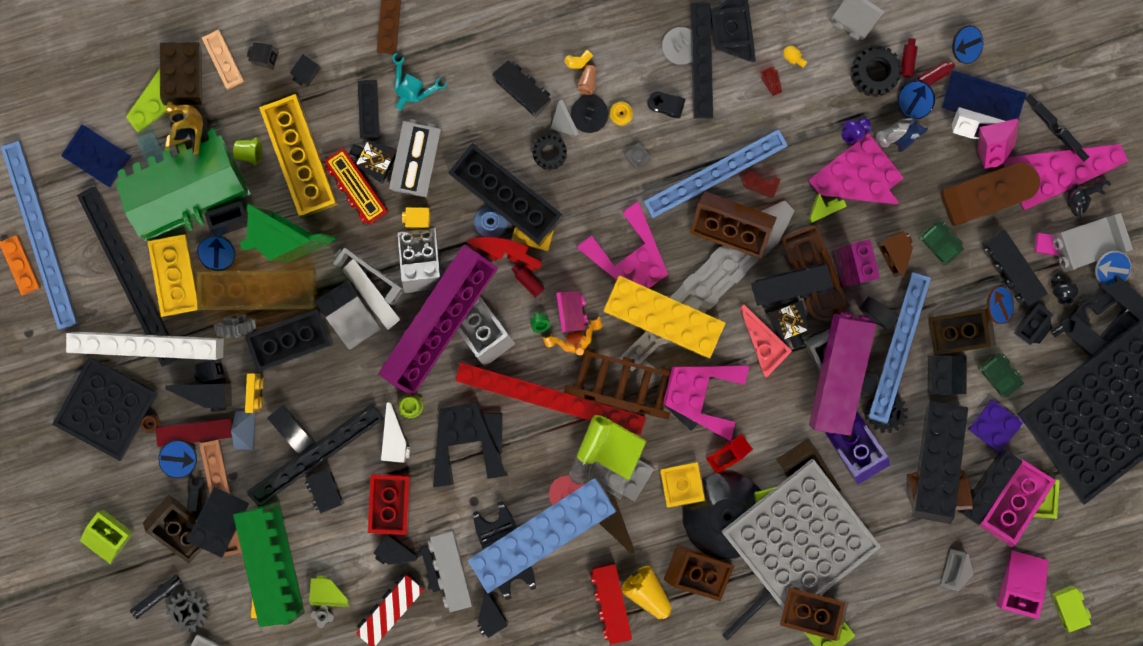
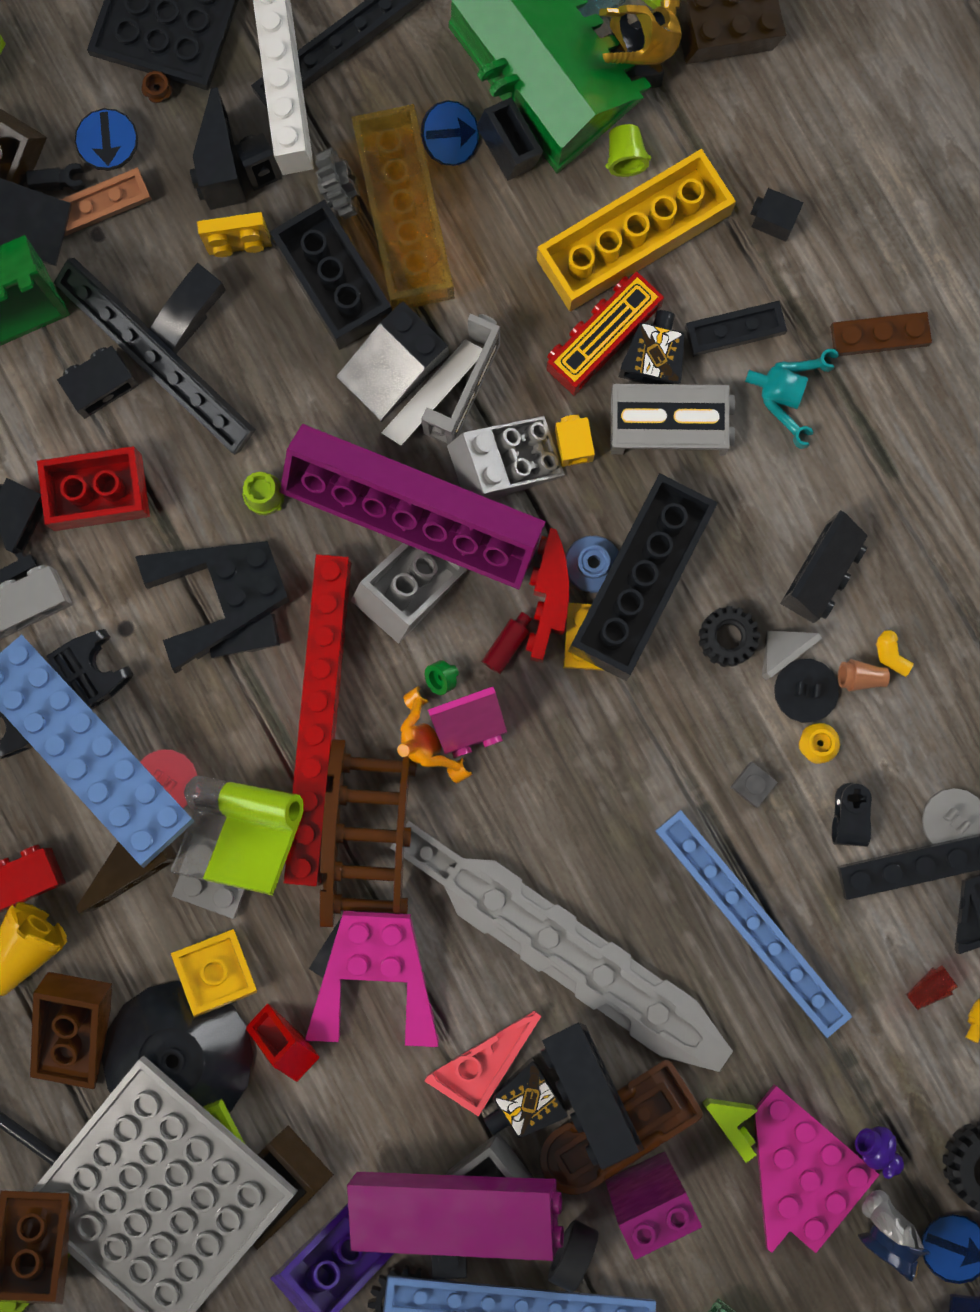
camera: 80 degrees right, 5 degrees down
yellow plate [147,234,200,317] -> none
dark red tile [155,418,233,447] -> none
light nougat tile [202,29,245,90] -> none
sand blue slope [231,411,255,450] -> none
green piece [240,204,339,263] -> none
black slope [247,42,279,70] -> none
white slope [381,402,411,463] -> none
dark pink wing [577,202,668,289] -> none
yellow brick [603,276,725,358] -> none
reddish brown slope [690,191,777,259] -> none
clear red leg [742,171,781,198] -> none
reddish brown slope [877,231,913,277] -> none

